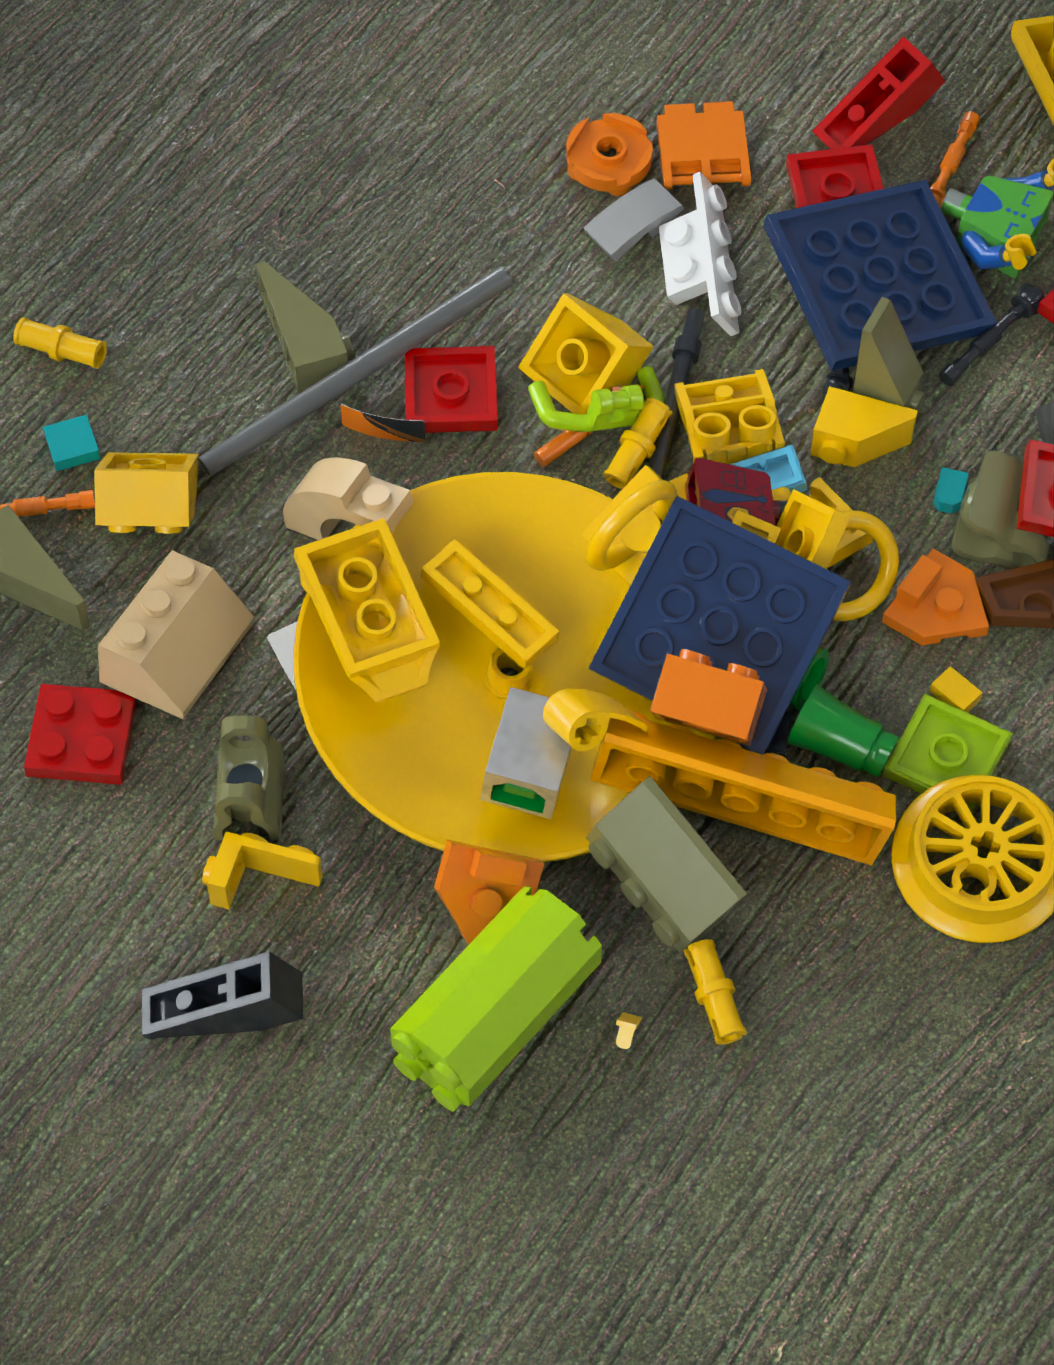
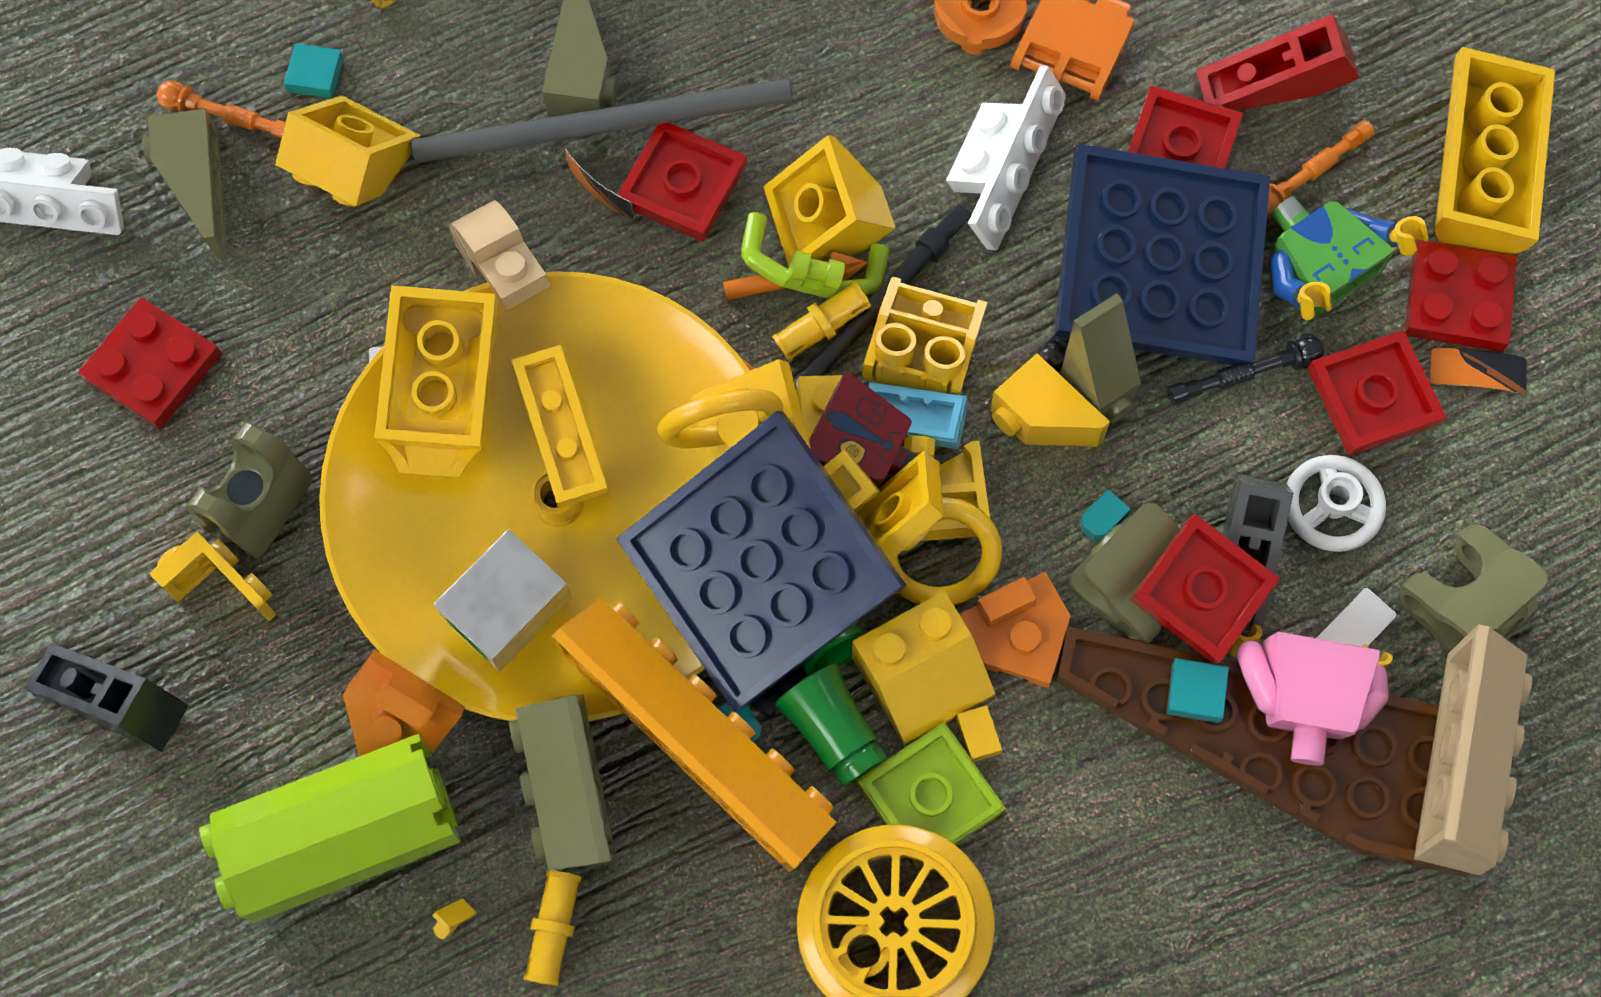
camera: 30 degrees right, 10 degrees up
tan slope [98,550,254,719] -> none
yellow panel [543,688,648,752] -> none
light grey slope [584,178,684,262] -> none
orange brick [650,649,767,746] -> none
none -> yellow slope [852,590,996,747]

